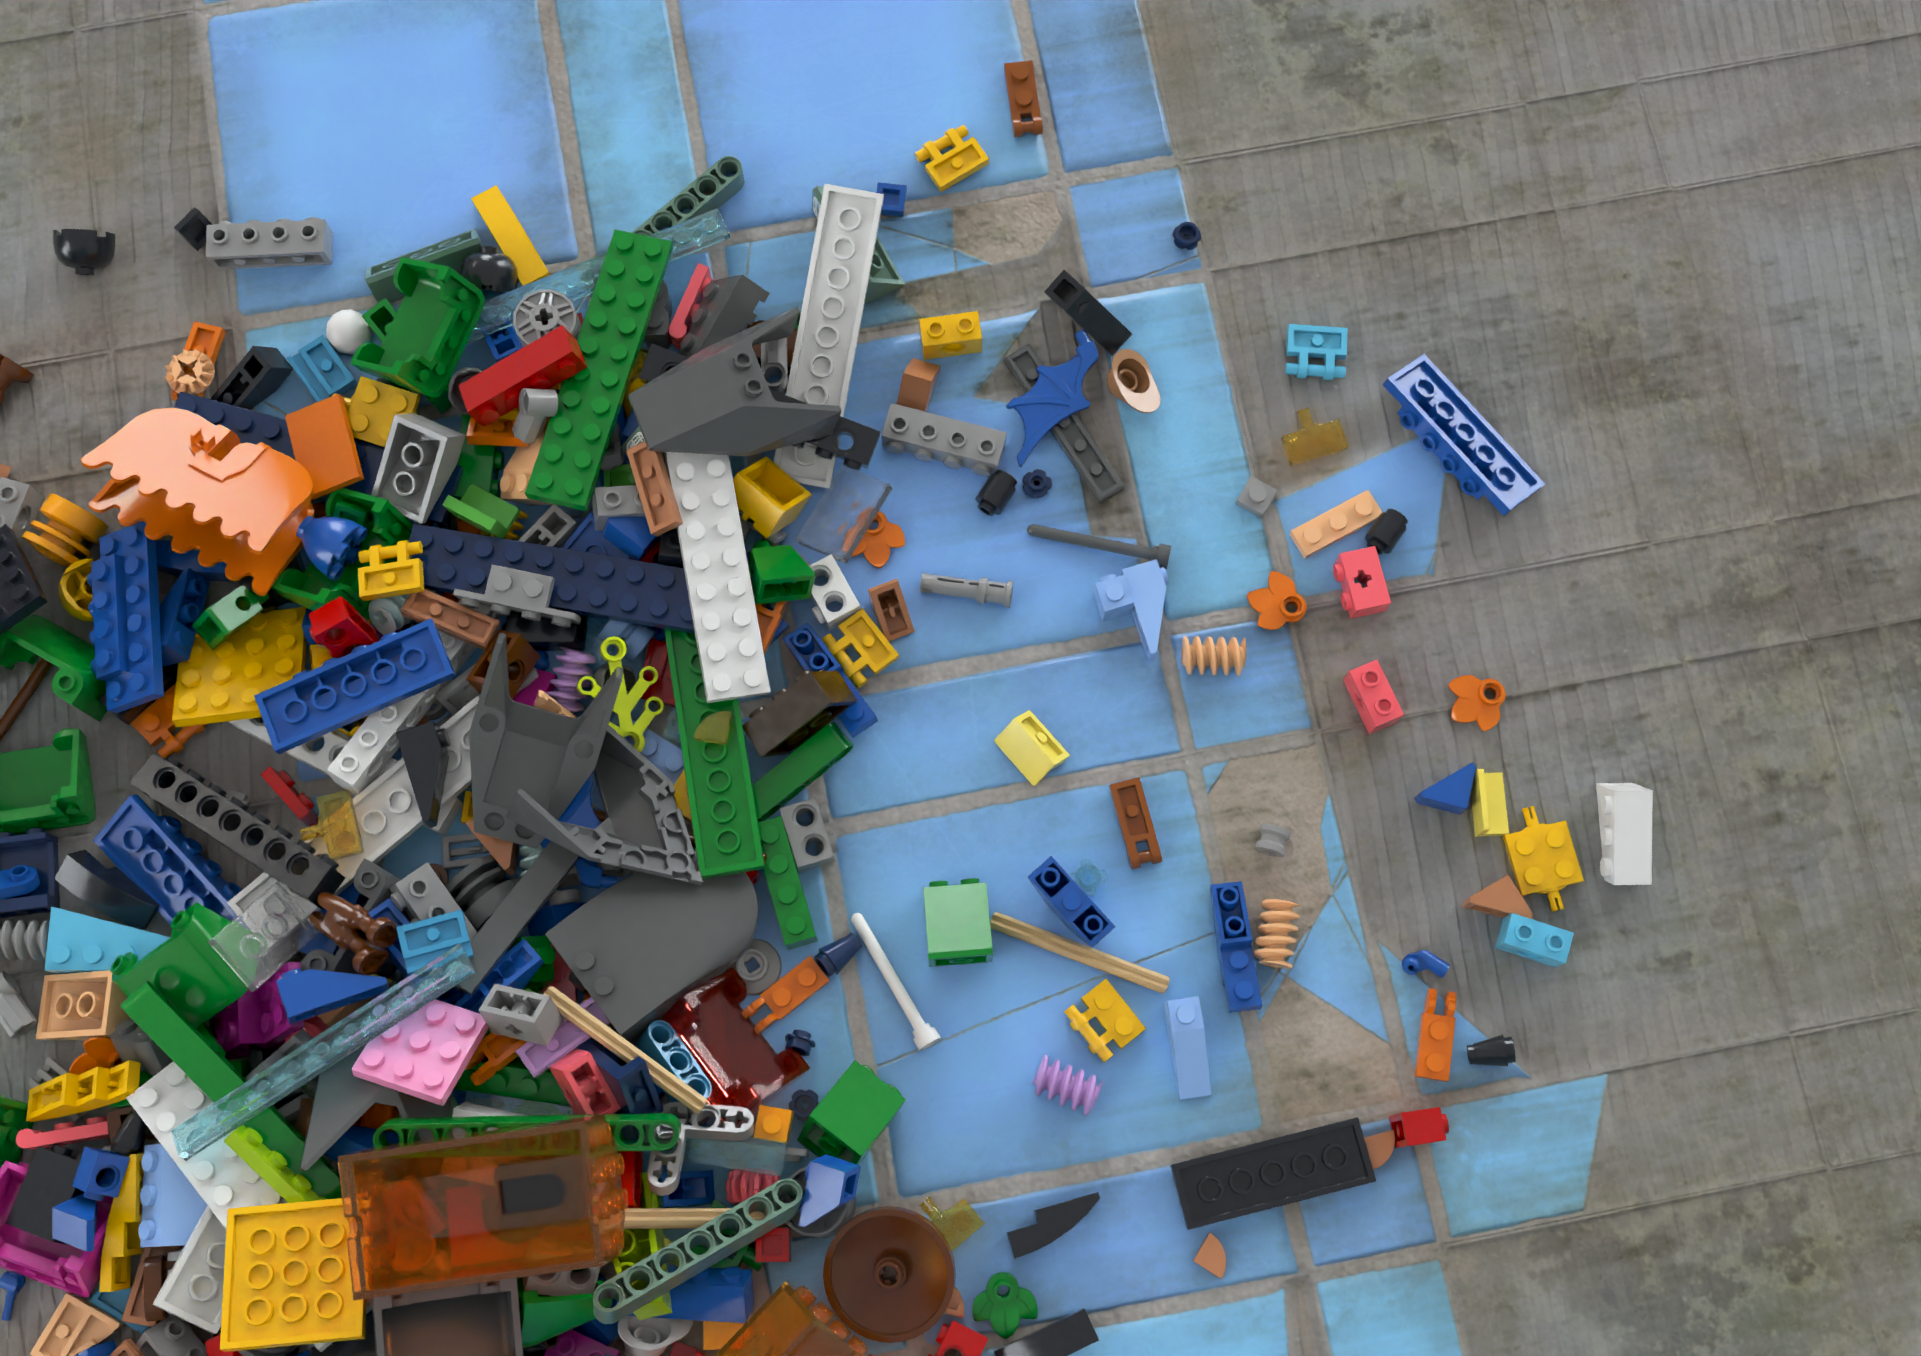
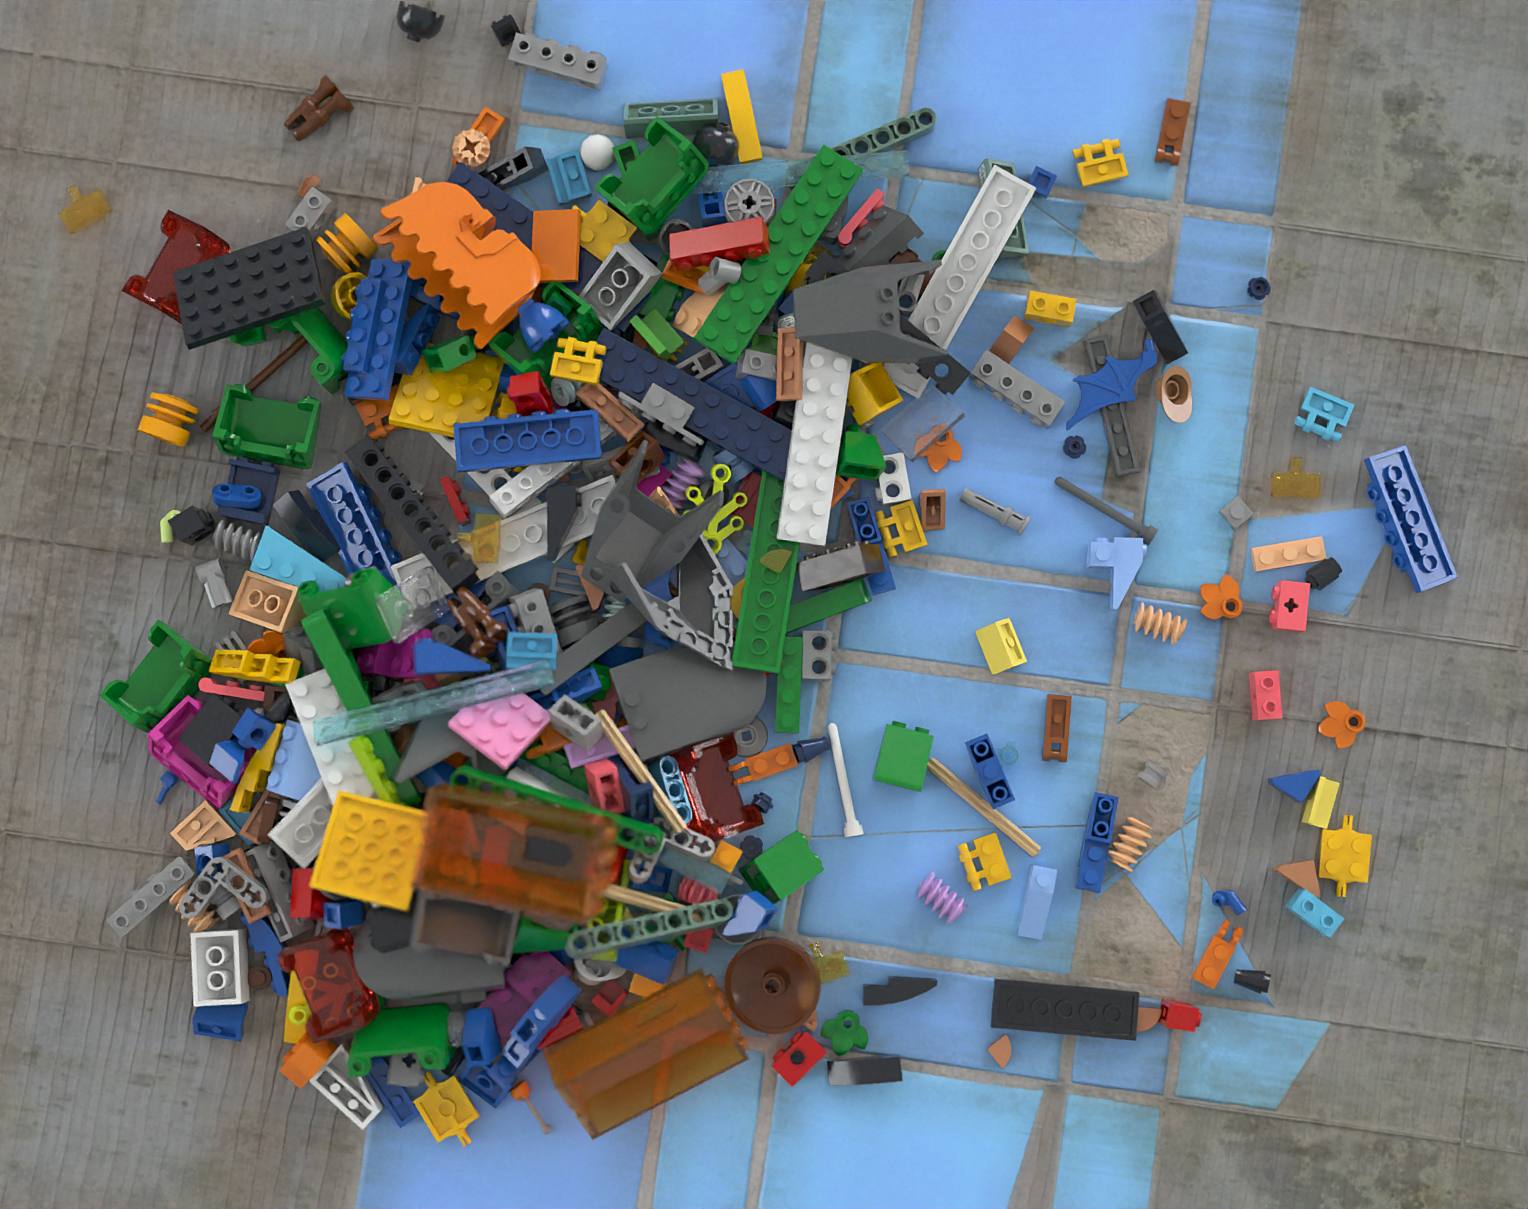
camera: 25 degrees right, 10 degrees up
black brick [975,470,1017,516] -> none
white wedge [1596,783,1653,885] -> none

